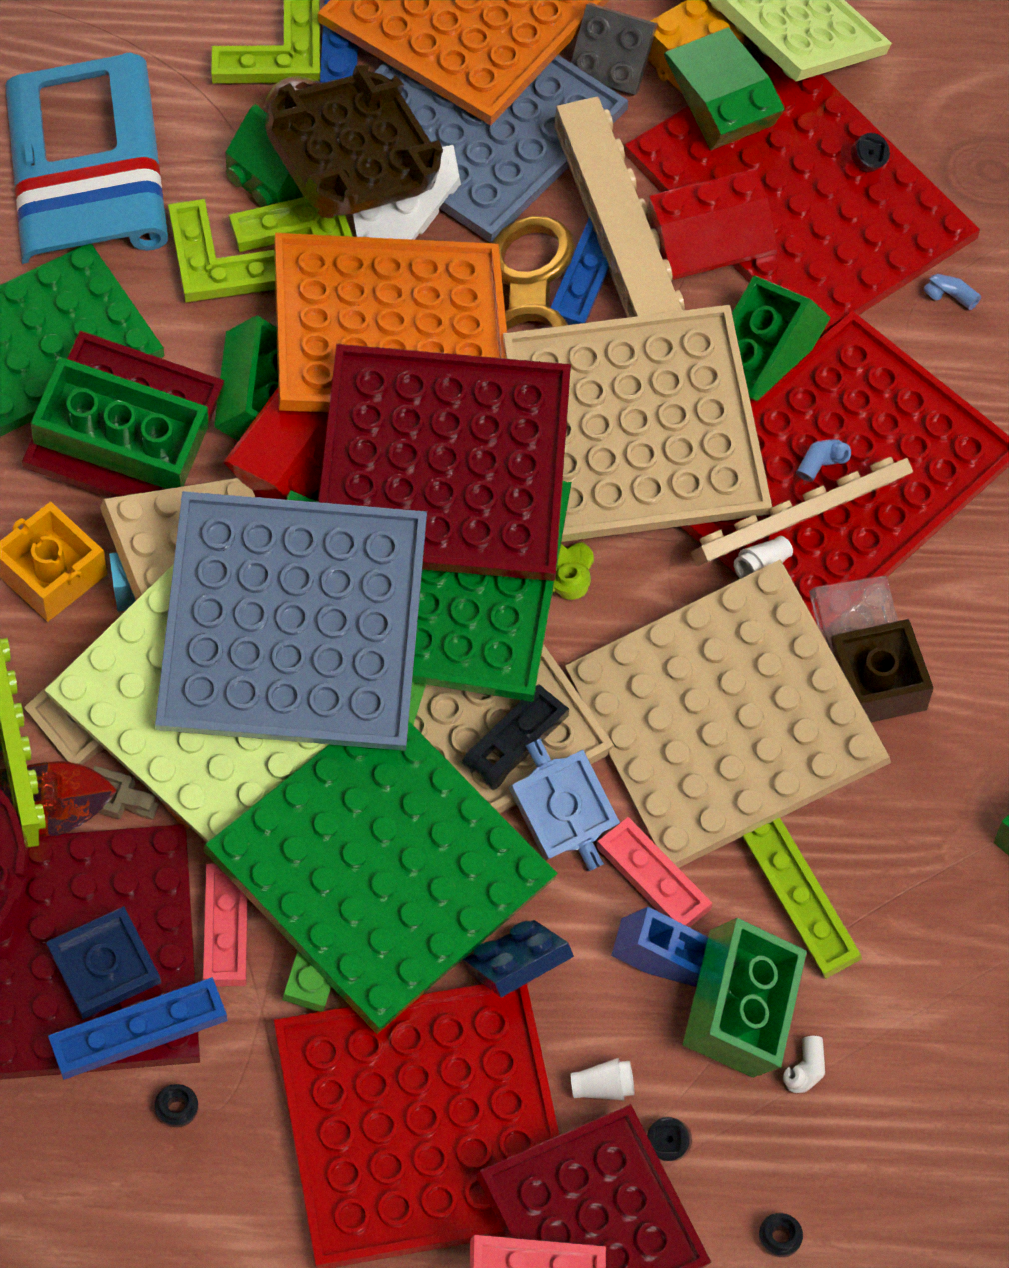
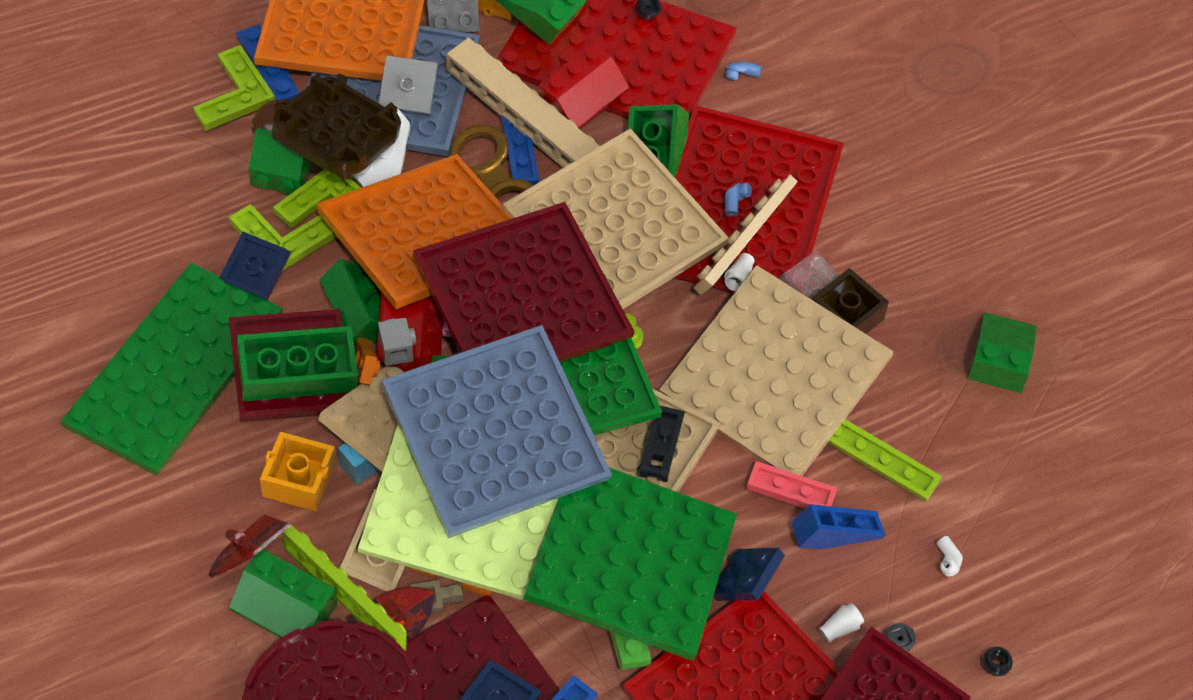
camera: 30 degrees left, 5 degrees down
dark azure piece [5,53,168,264] -> none
coral plate [203,864,248,986] -> none
medium blue plate [508,738,620,872] -> none
green brick [683,918,807,1078] -> none
none -> dark blue plate [219,232,291,300]
none -> orange plate [355,338,380,385]
none -> light grey brick [378,318,416,366]
none -> light grey plate [379,55,438,115]

